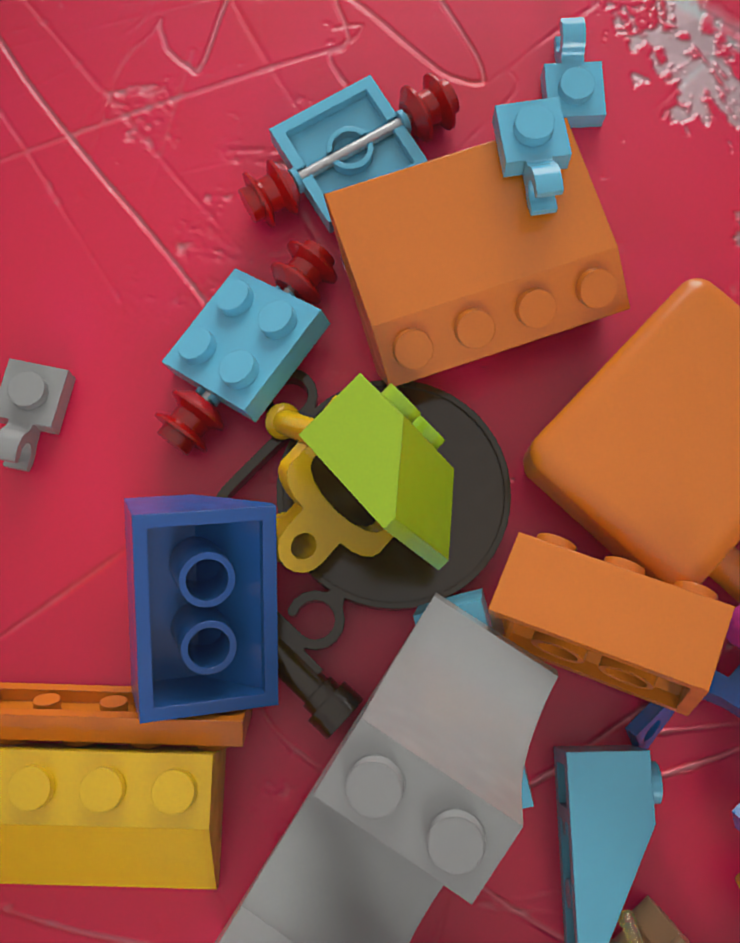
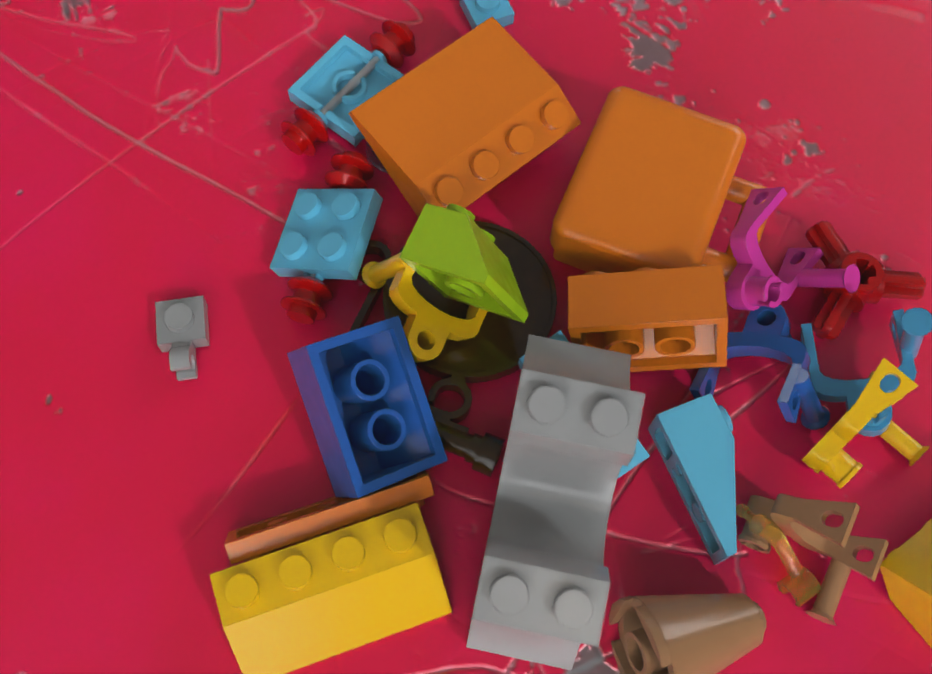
camera: 25 degrees left, 10 degrees down
medium azure plate [492,97,572,216] -> none

